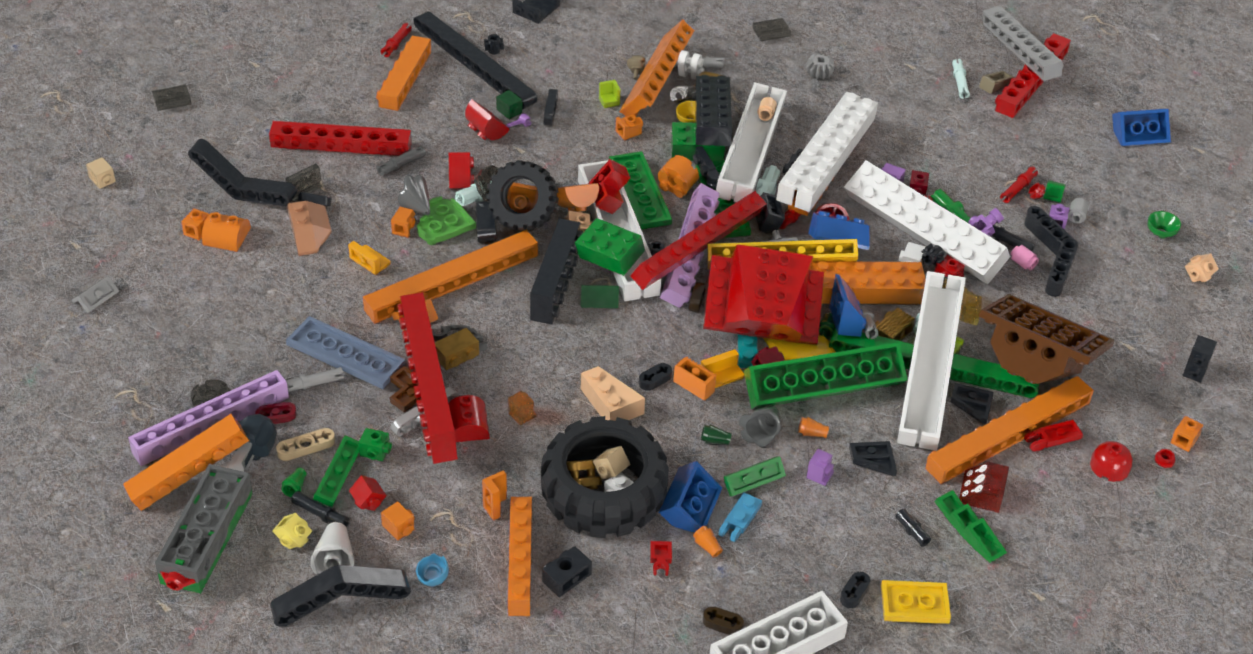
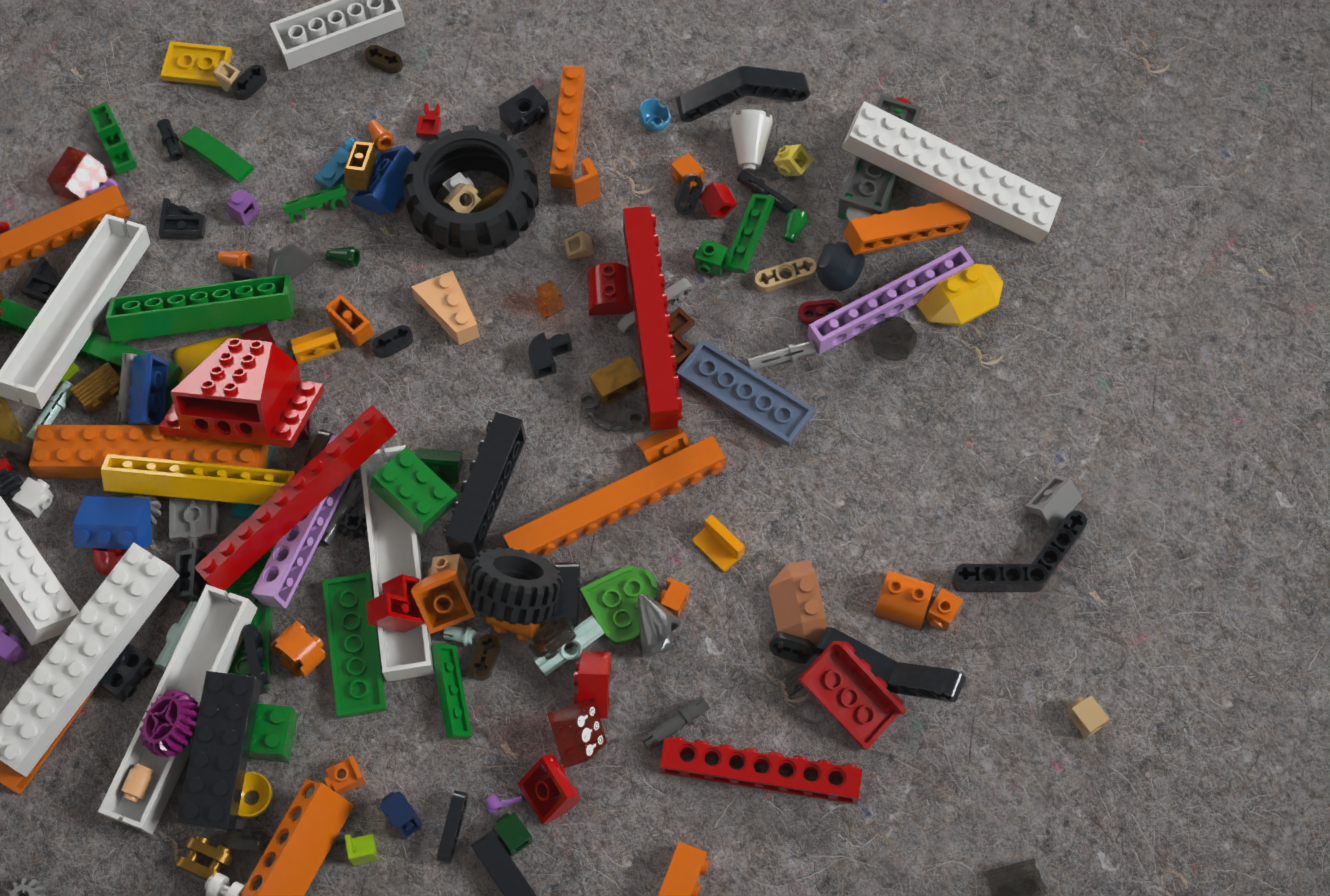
camera: 170 degrees left, 20 degrees up
none -> medium lavender hand [87,178,120,195]
none -> magenta gear [139,690,199,758]
none -> green slope [179,126,255,183]
none -> tan slope [212,60,240,92]
none -> black tile [231,266,257,281]
none -> pearl gold brick [344,141,375,191]
none -> dark blue brick [380,791,422,839]
none -> green plate [431,643,472,740]
none -> black brick [528,332,573,379]
none -> clear red slope [547,698,607,769]
none -> tan slope [564,231,594,259]
none -> black beam [674,173,703,215]
none -> red bracket [798,641,907,750]
none -> white brick [842,101,1062,244]
none -> yellow wedge [916,264,1003,326]
none -> black beam [952,511,1087,592]

